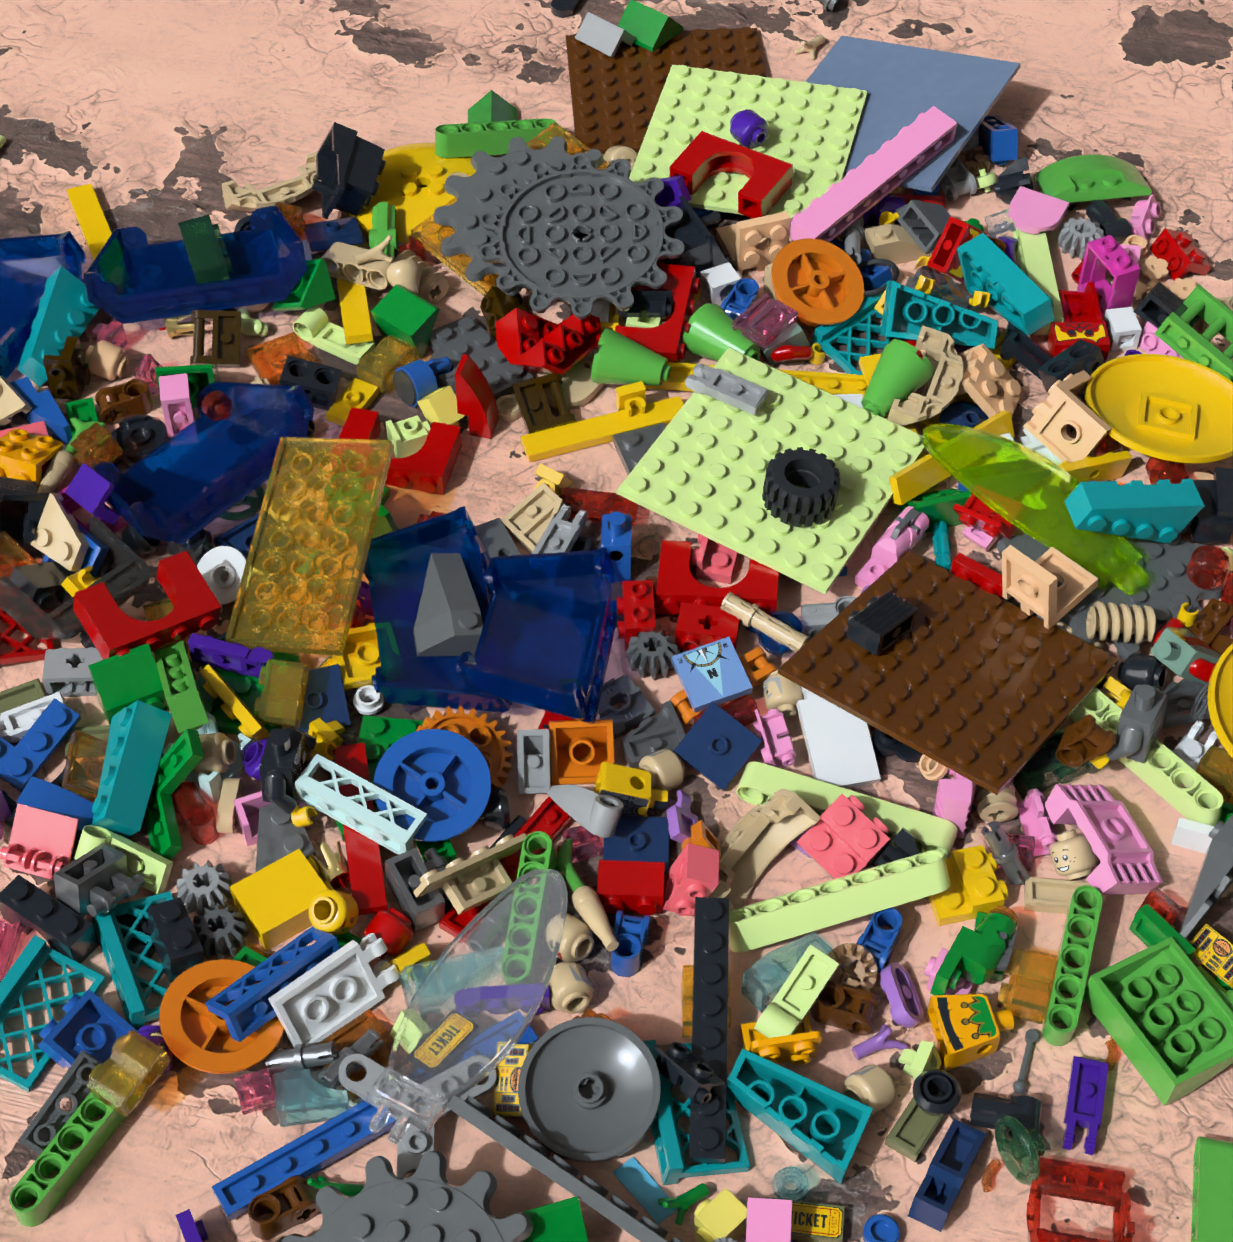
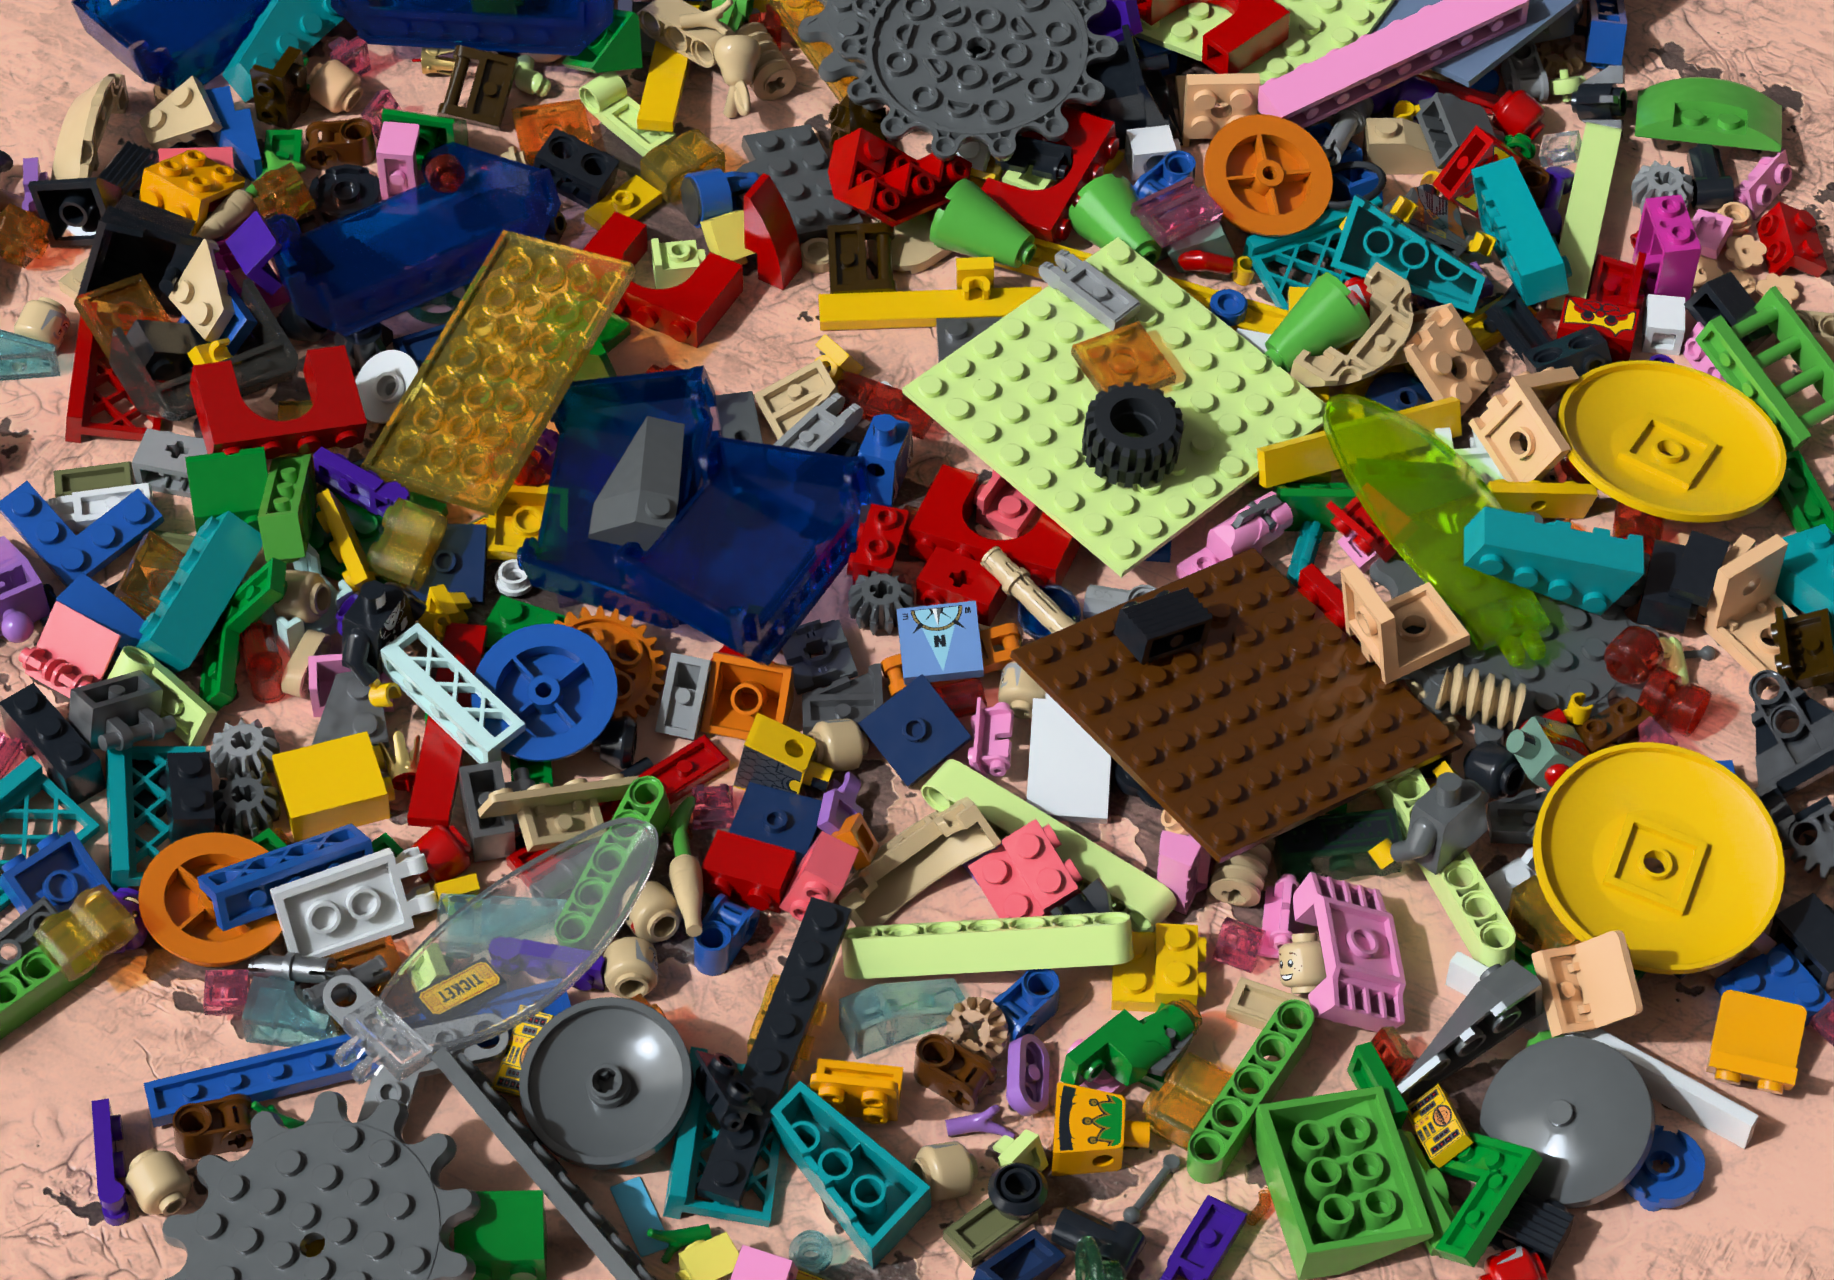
camera: 15 degrees right, 0 degrees up
yellow head [308,889,359,935] -> none
green slope [371,284,440,358] -> none
light grey piece [547,784,624,838] -> none
yellowish green plate [754,945,839,1038] -> none
flat silver pin [981,821,1030,885] -> none
bright pink tile [1008,186,1069,234] -> none
reddish brown piece [1055,714,1117,767] -> none
none -> clear orange tile [1071,321,1176,393]
none -> blue tile [1209,289,1248,326]
none -> red head [1491,90,1545,141]

